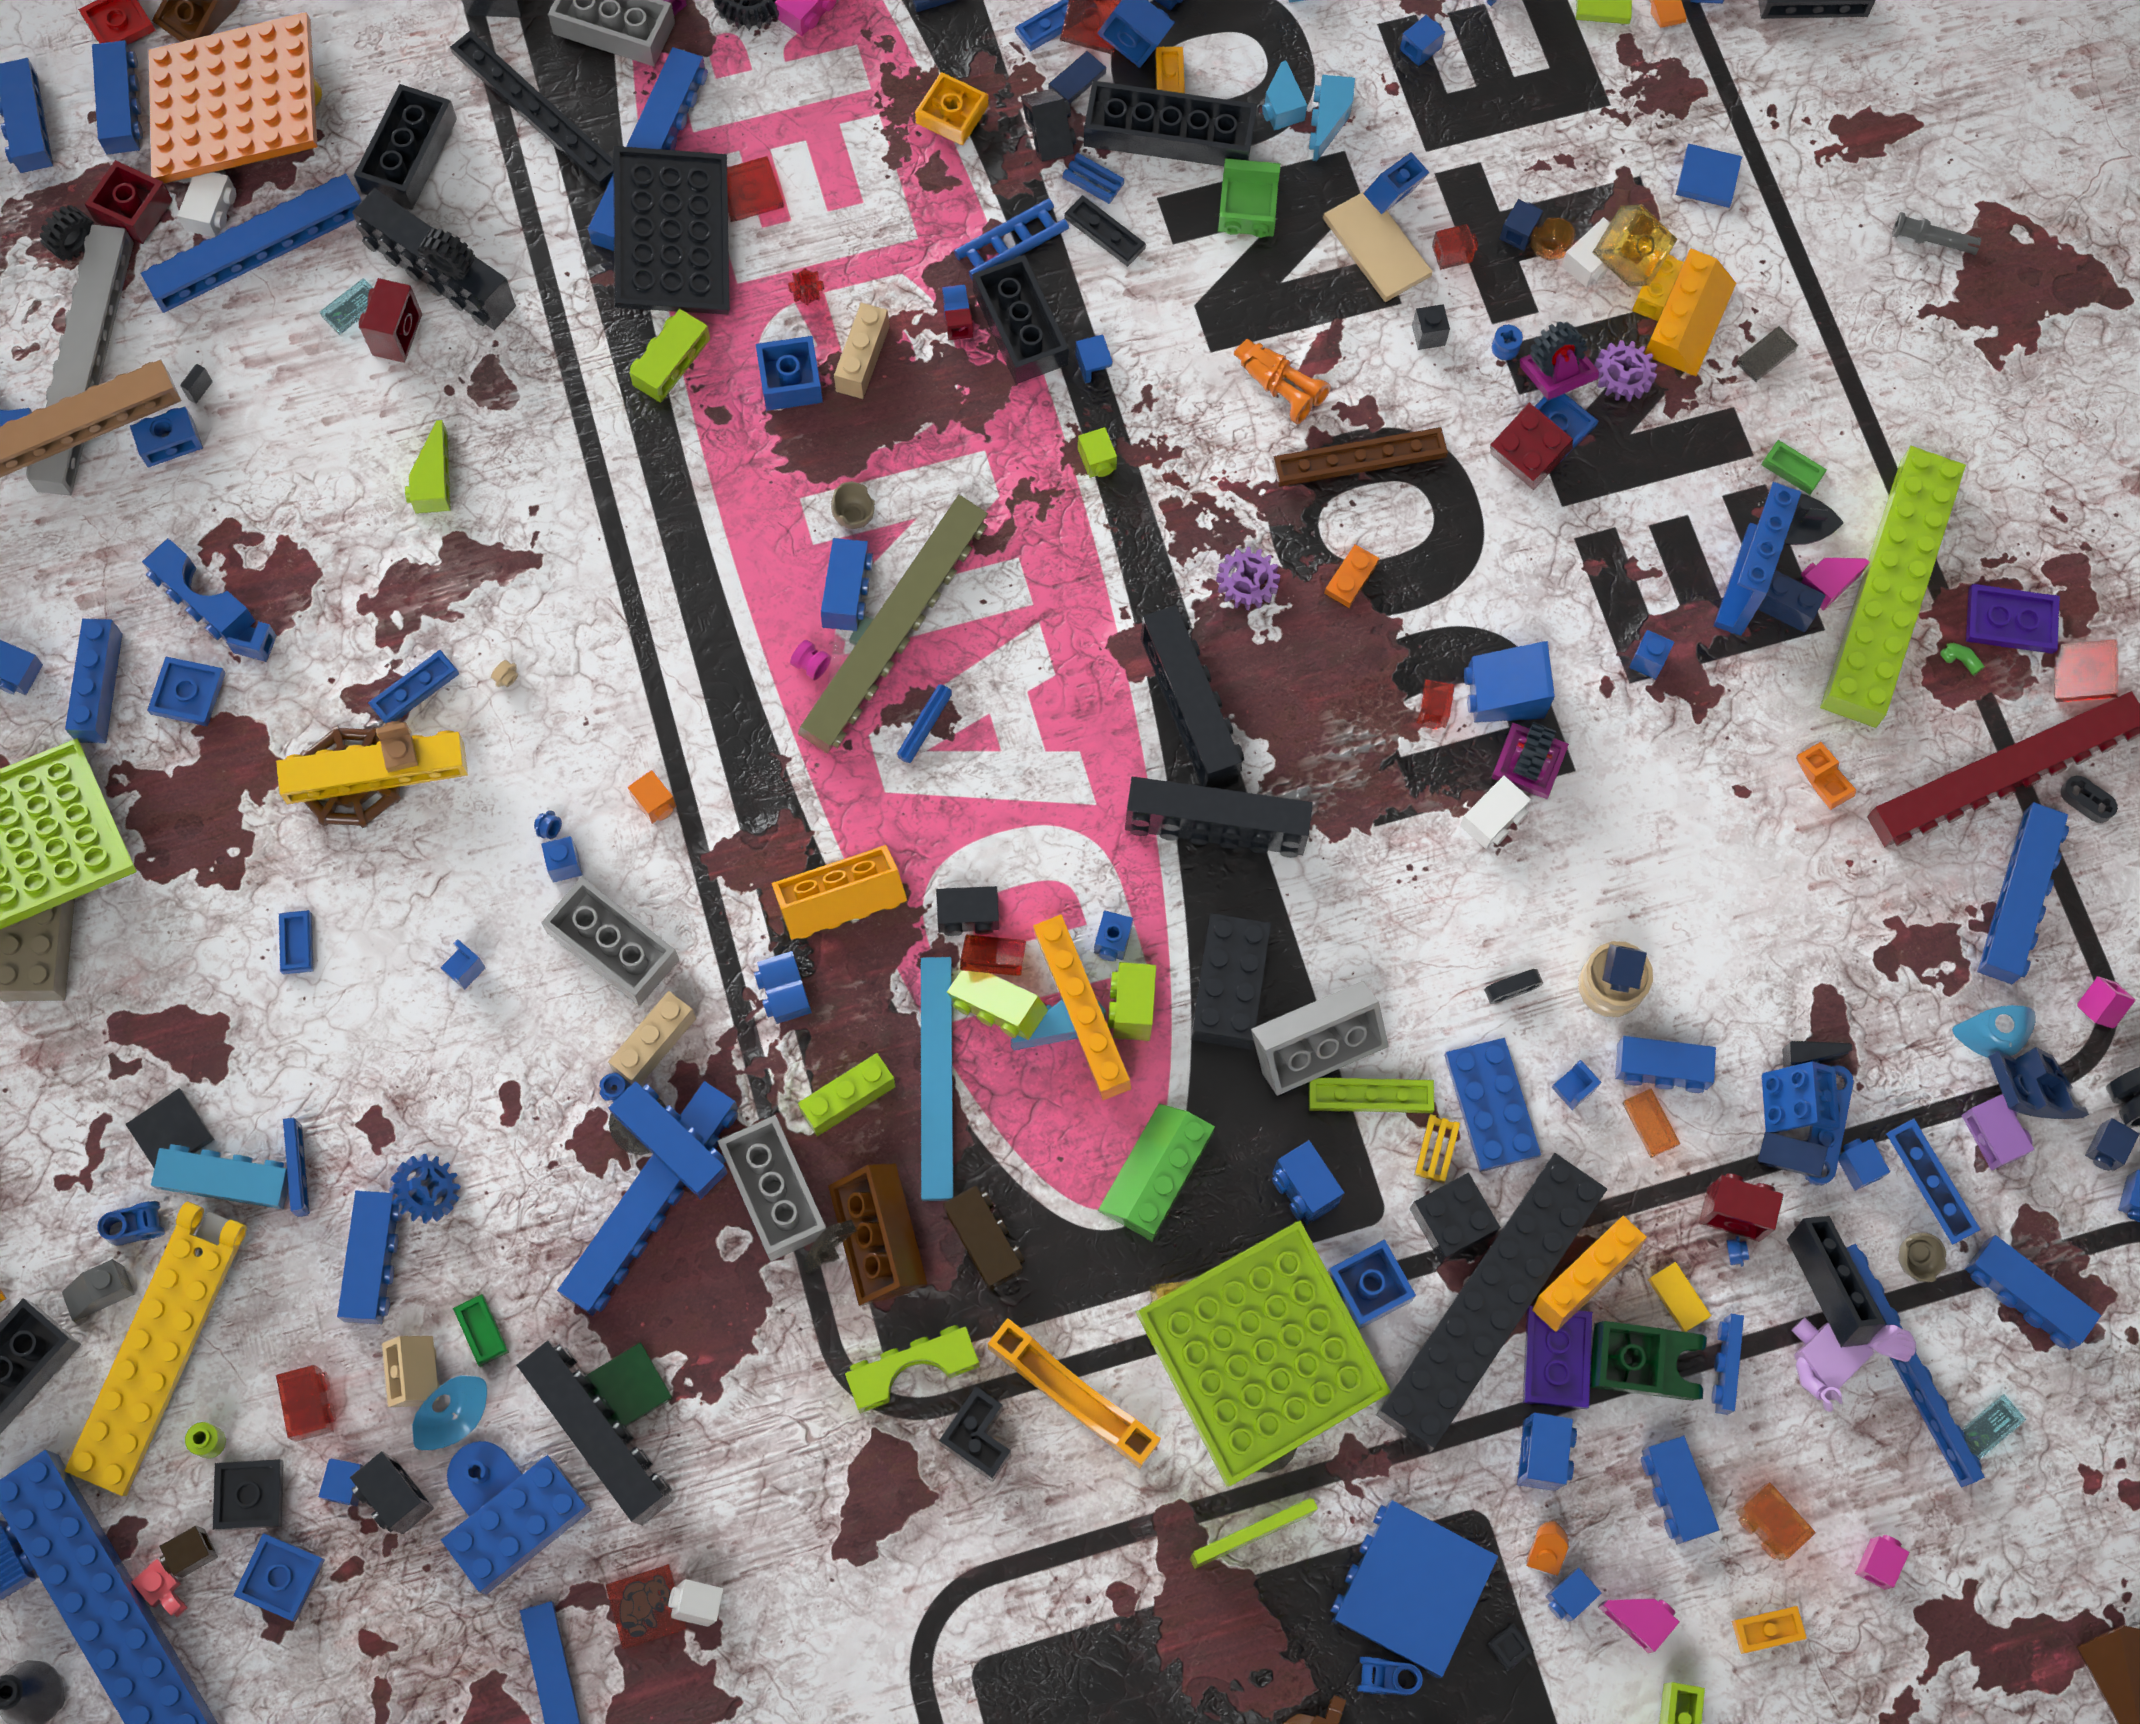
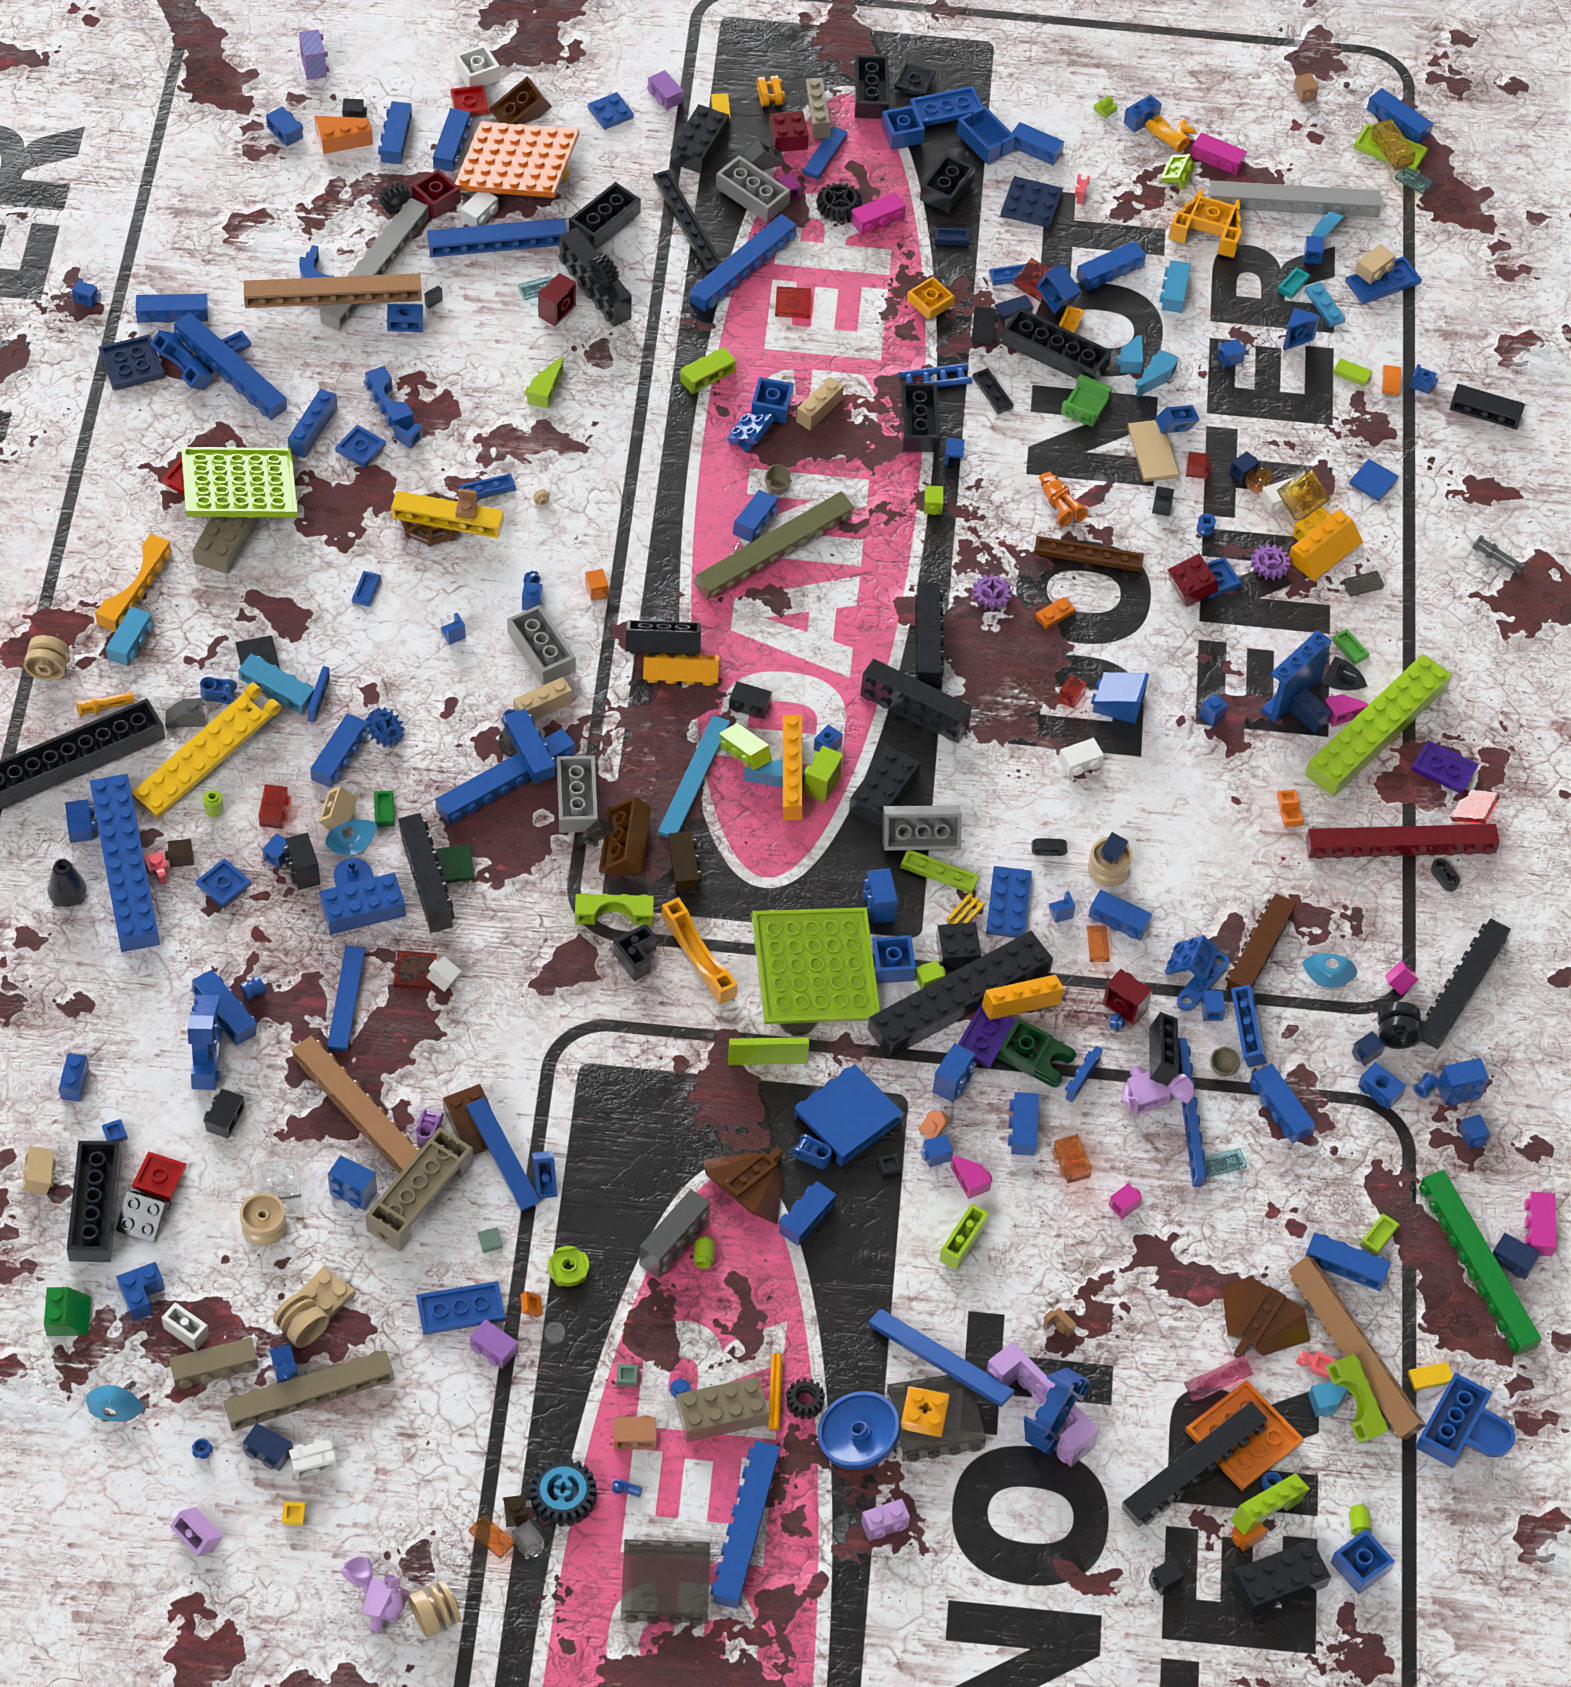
camera: 20 degrees right, 15 degrees down
black plate [212,1459,284,1531] -> none
black plate [613,146,730,315] -> none
blue brick [754,951,812,1024] -> none
clear red gear [788,268,824,306] -> none
dark pink wheel [790,640,831,680] -> none
lime brick [798,1053,895,1137] -> none
blue axle [897,684,952,763] -> none
leg [942,284,973,341] -> none
clear red tile [960,934,1026,976] -> none
blue tile [1063,153,1124,204] -> none
bright green slope [1098,1104,1215,1242] -> none
magenta plate [1491,722,1569,799] -> none
plate [1520,322,1599,400] -> none
yellow tile [1648,1262,1711,1332] -> none
light orange plate [1732,1606,1807,1654] -> none
dark blue tile [1758,1132,1828,1179] -> none
black slope [1782,1041,1852,1068] -> none
bright green arm [1940,642,1985,676] -> none
medium lavender brick [1961,1094,2034,1171] -> none
blue brick [1977,802,2069,985] -> none
dark blue slope [1988,1047,2089,1119] -> none
none -> black brick [626,620,701,656]
none -> blue plate [727,414,774,451]
none -> lime brick [915,960,946,989]
none -> reddish brown brick [1225,893,1297,991]

